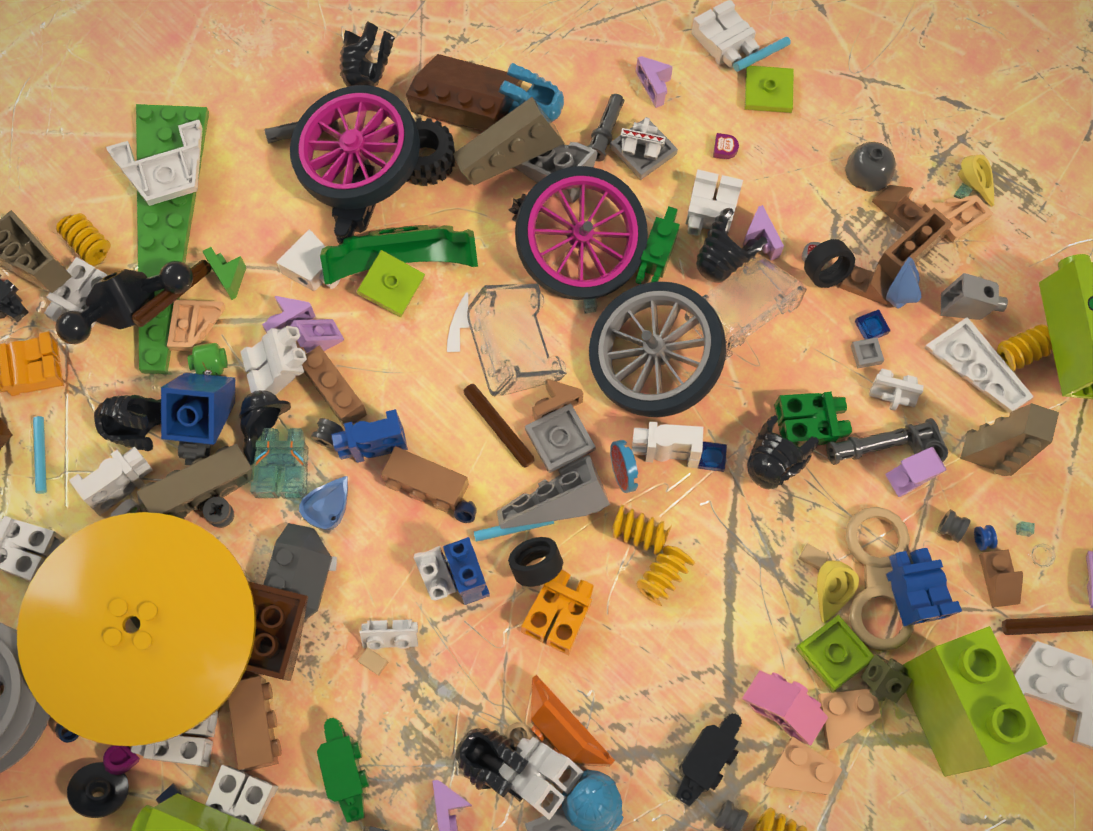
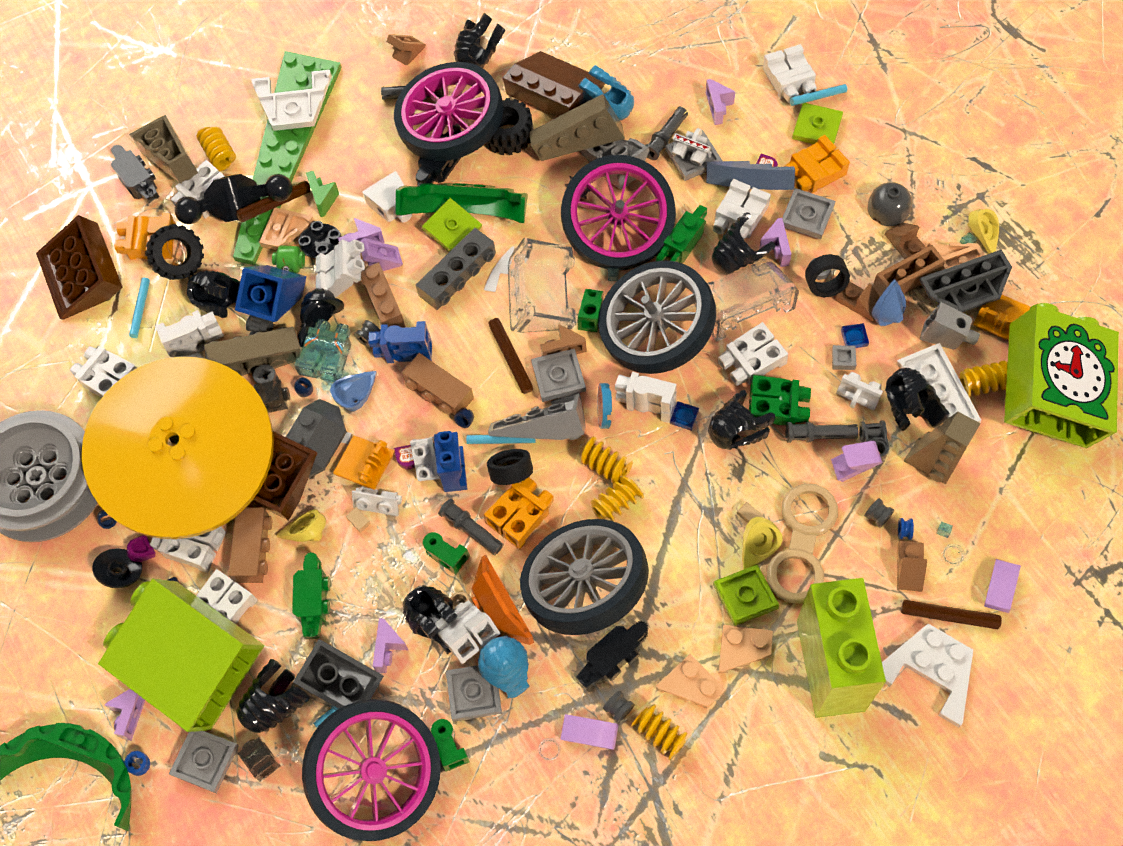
camera: 20 degrees right, 5 degrees down
bright pink brick [742,671,828,746] -> none
olive brick [861,654,912,703] -> none
blue hips [886,548,962,627] -> none
none -> black tyre [145,224,204,280]
none -> clear smoke brick [254,379,291,413]
none -> light yellow piece [276,509,326,542]
none -> dark blue hinge [294,377,313,397]
none -> black dish [298,221,341,258]
none -> light orange hinge [333,435,395,490]
none -> medium nougat slope [386,34,426,65]
none -> tile [394,445,415,470]
none -> dark grey brick [415,228,496,310]
none -> green leg [423,532,470,575]
none -> dark grey pin [438,498,504,556]
none -> wheel [520,519,649,635]
none -> green leg [578,289,604,333]
none -> sand blue slope [706,161,795,190]
none -> white hips [718,322,788,386]
none -> light grey plate [782,188,836,240]
none -> light orange hips [784,135,850,194]
none -> black hair [885,368,950,431]
none -> dark grey wedge [919,249,1012,313]
none -> light orange hinge [973,295,1030,341]

